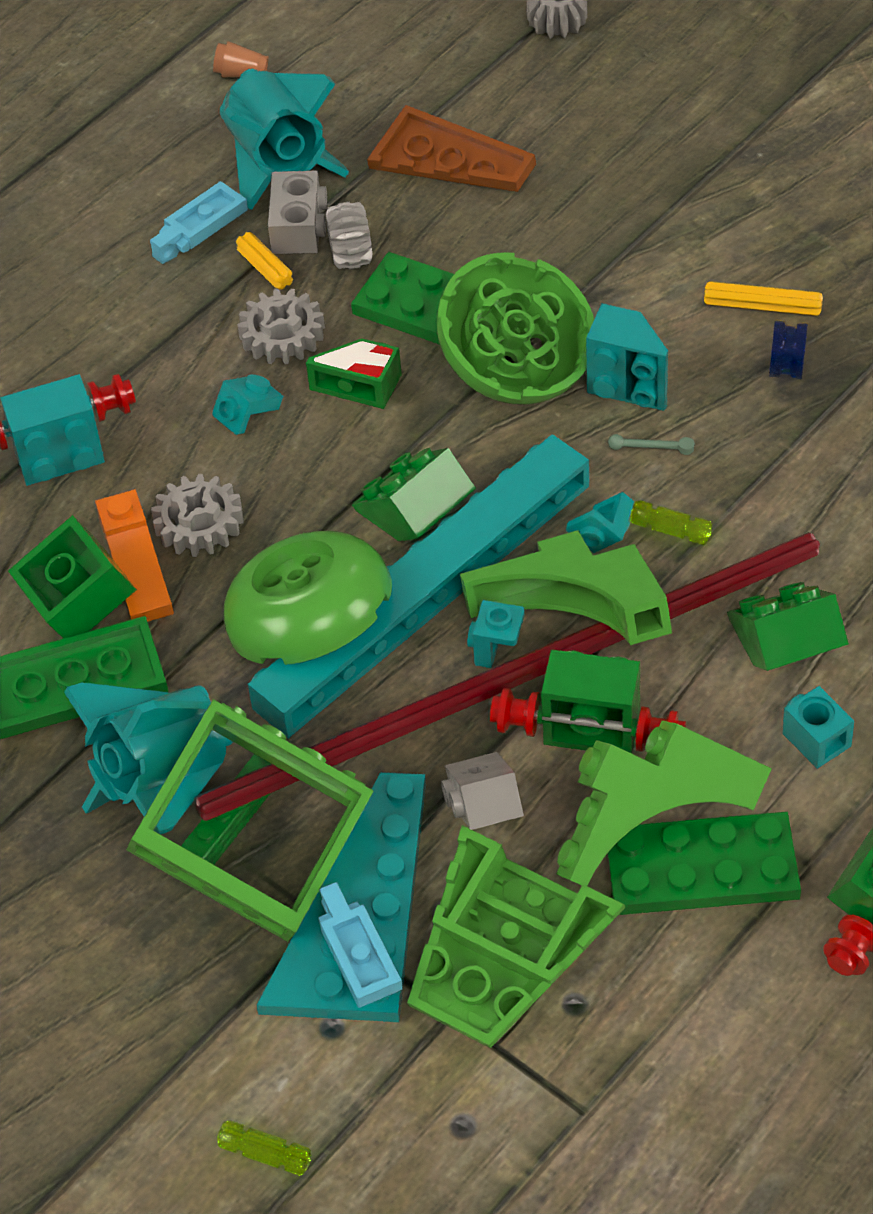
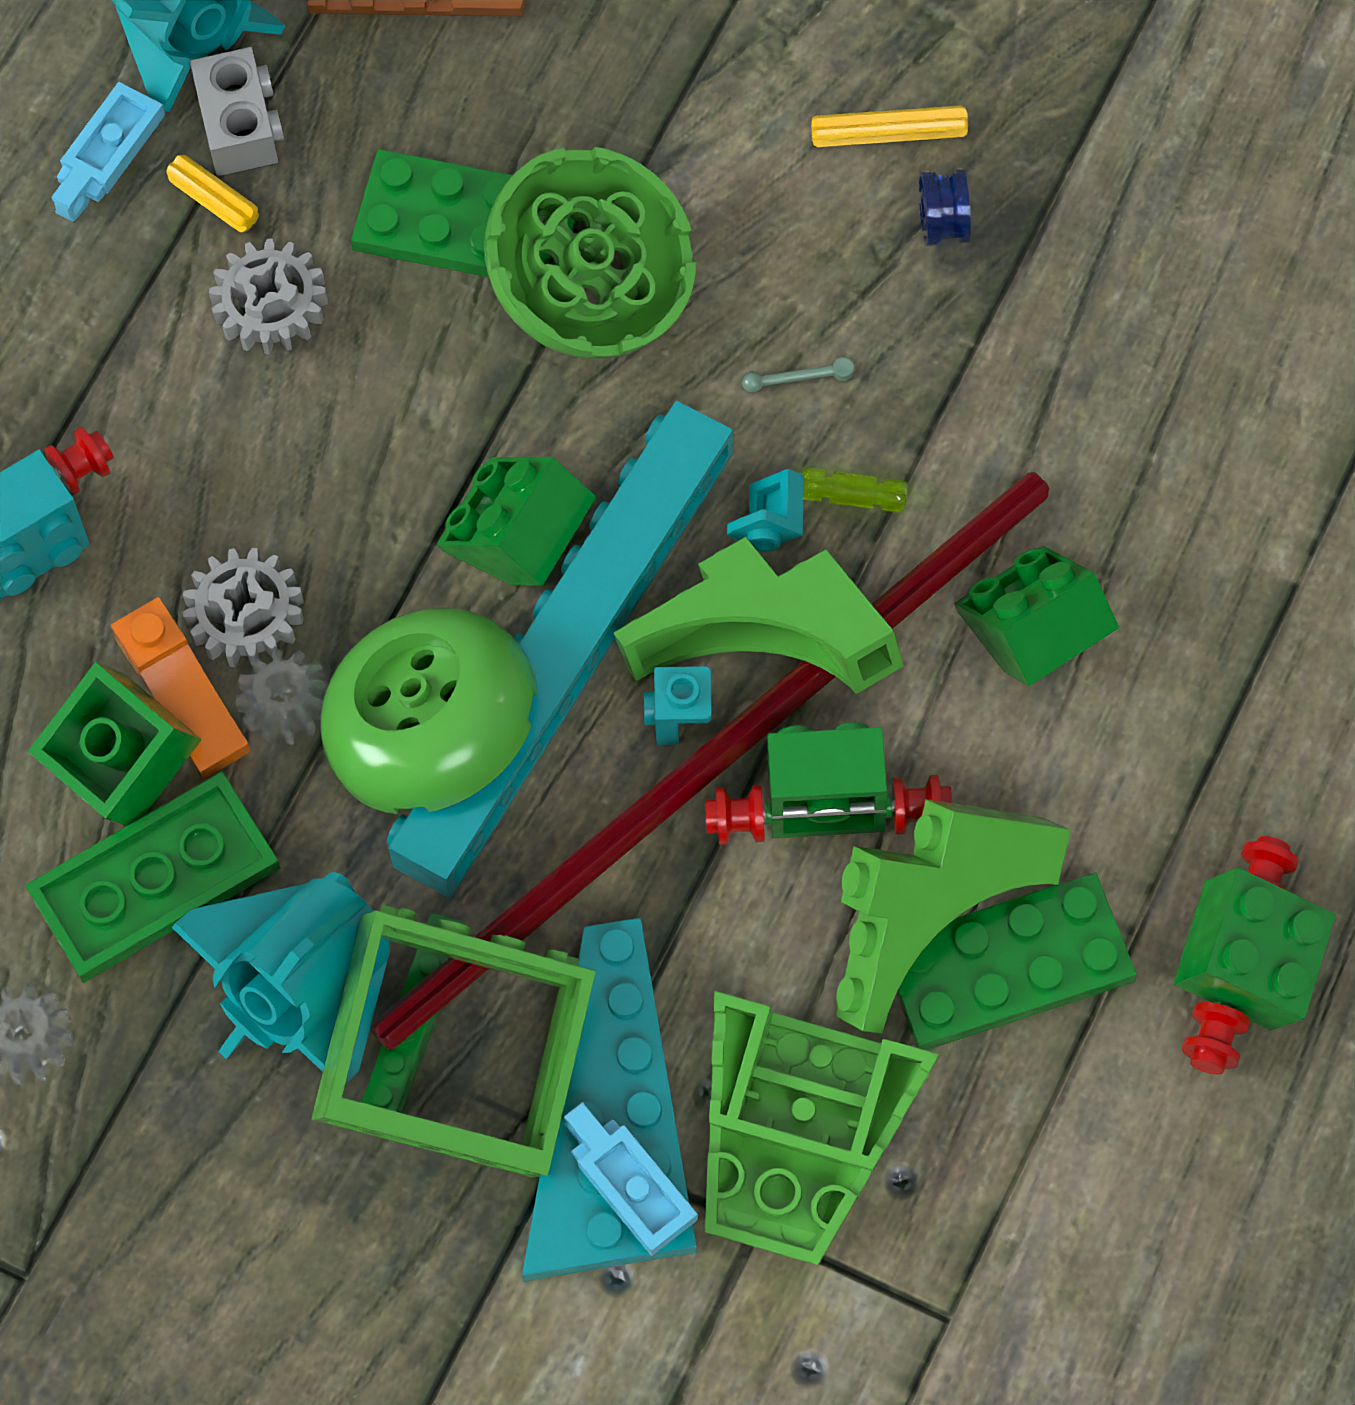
camera: 15 degrees left, 15 degrees up
teal bracket [212,374,284,435] -> none
green slope [306,338,402,409] -> none
light grey gear [326,201,373,269] -> none
light grey brick [441,752,524,830] -> none
teal slope [586,303,668,411] -> none
teal brick [782,686,854,769] -> none
none -> clear gear [236,648,329,746]

